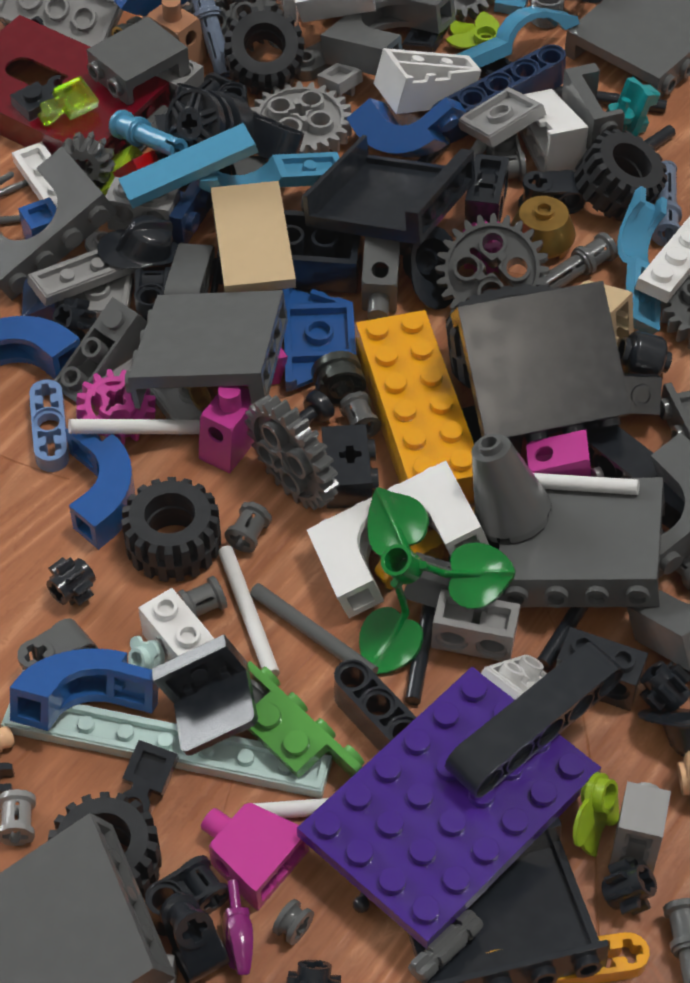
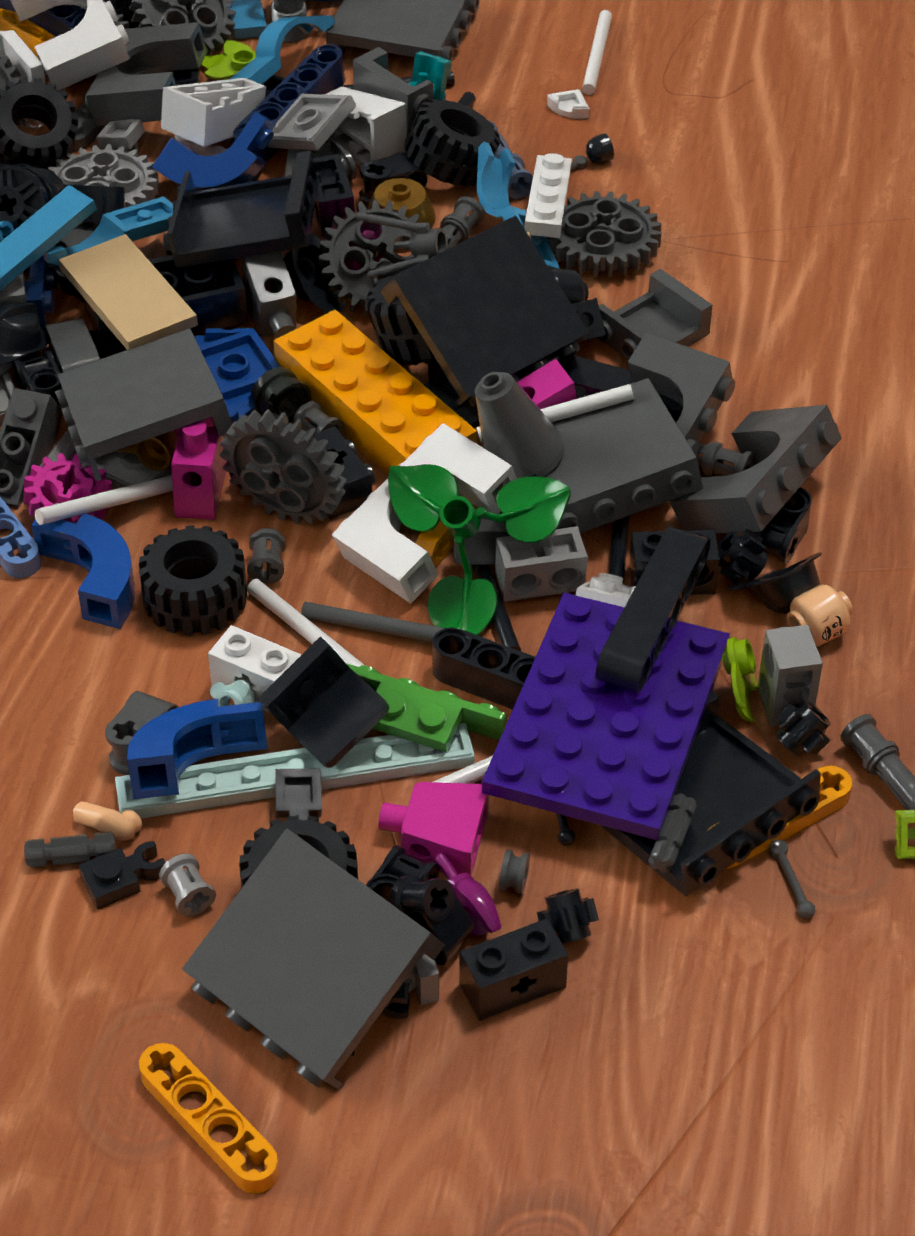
camera: 25 degrees left, 5 degrees down
black gear [46,557,96,606] -> none
dark grey bush [176,576,227,617] -> none
none -> dark grey plant [355,212,448,279]

